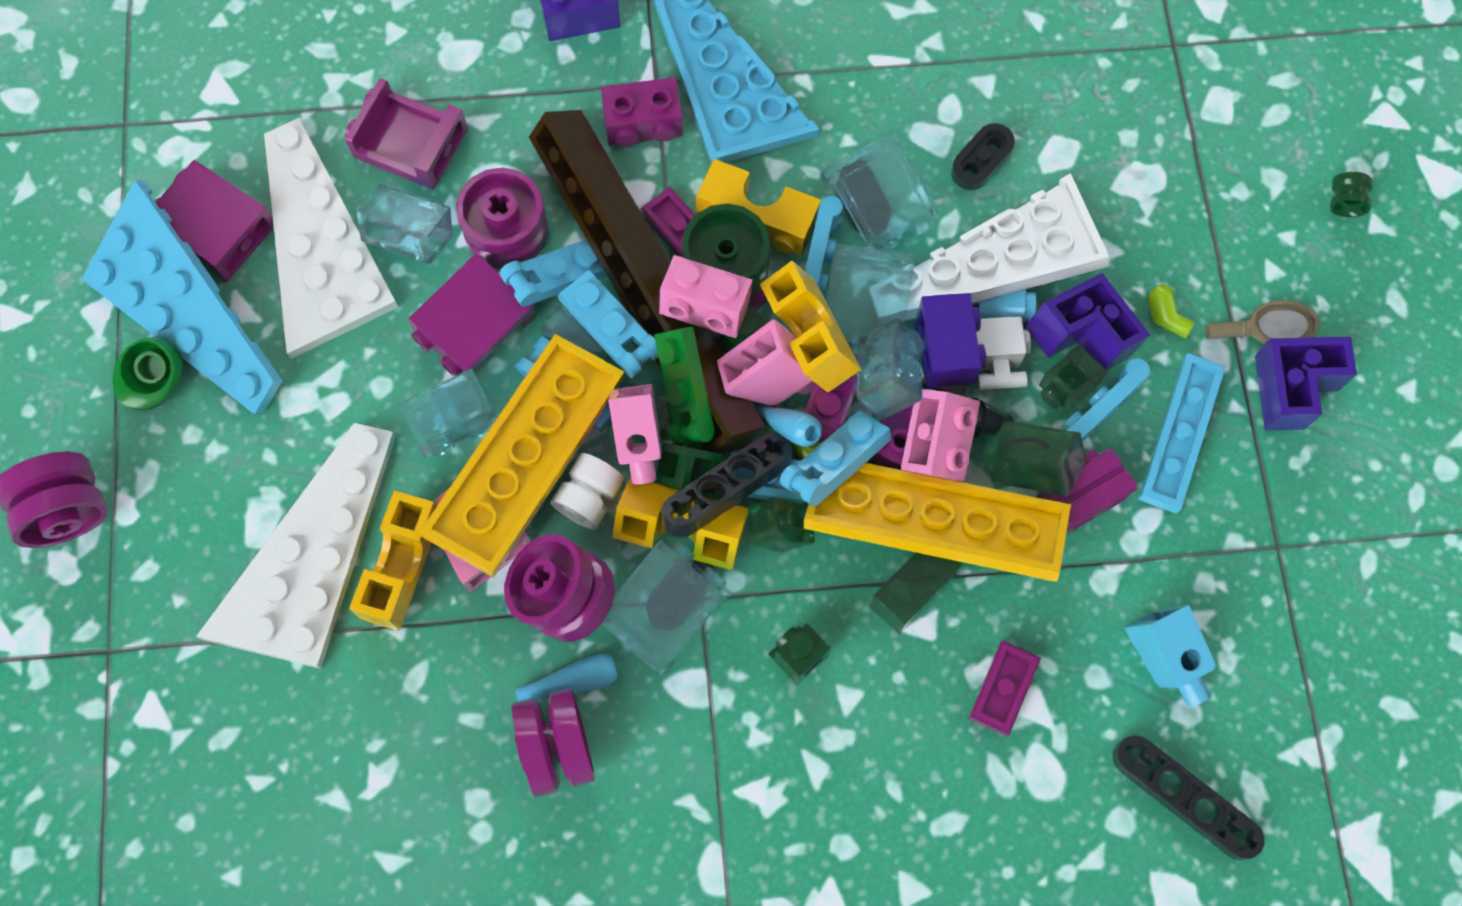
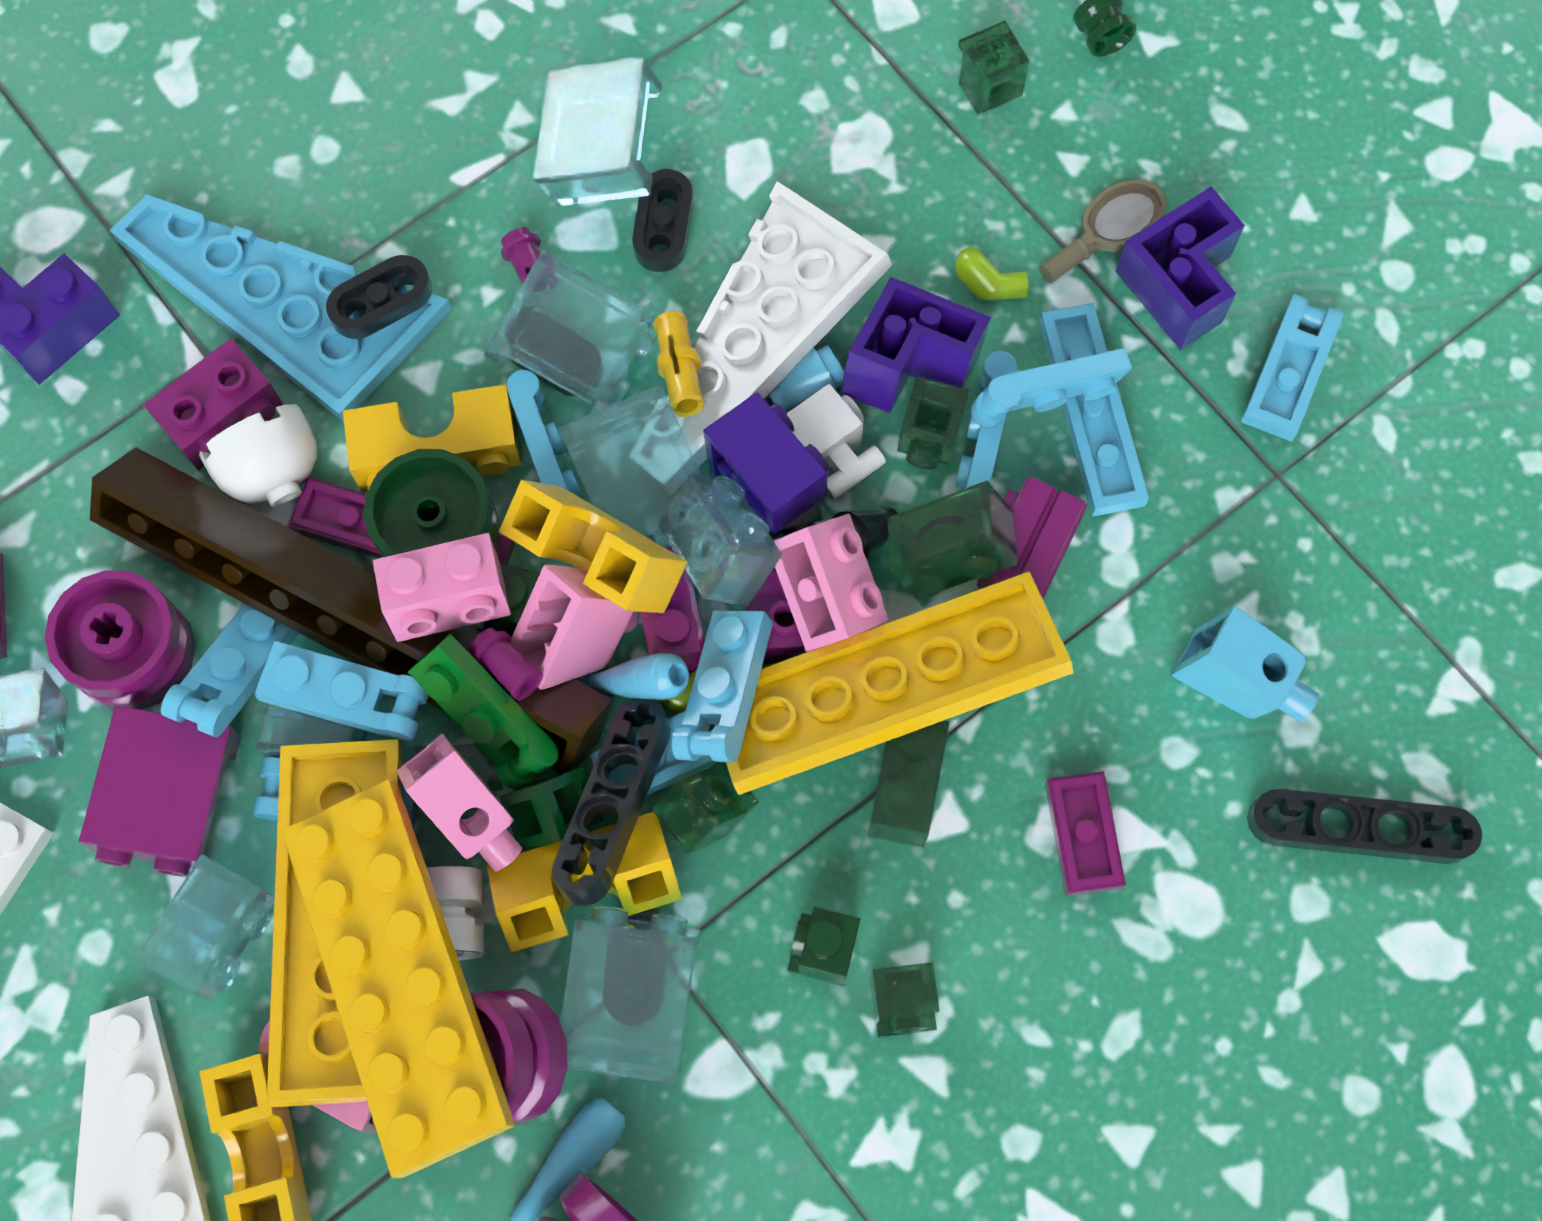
camera: 30 degrees left, 0 degrees up
none -> white cylinder [199,404,317,507]
none -> yellow plate [281,779,516,1179]
none -> black plate [326,255,432,339]
none -> magenta pin [469,628,543,701]
none -> magenta pin [501,227,558,299]
none -> clear light blue panel [533,57,662,206]
none -> yellow pin [653,311,705,417]
none -> clear green brick [869,962,940,1038]
none -> clear green brick [958,20,1030,115]
none -> medium azure plate [971,348,1132,427]
none -> medium azure plate [1241,293,1344,442]

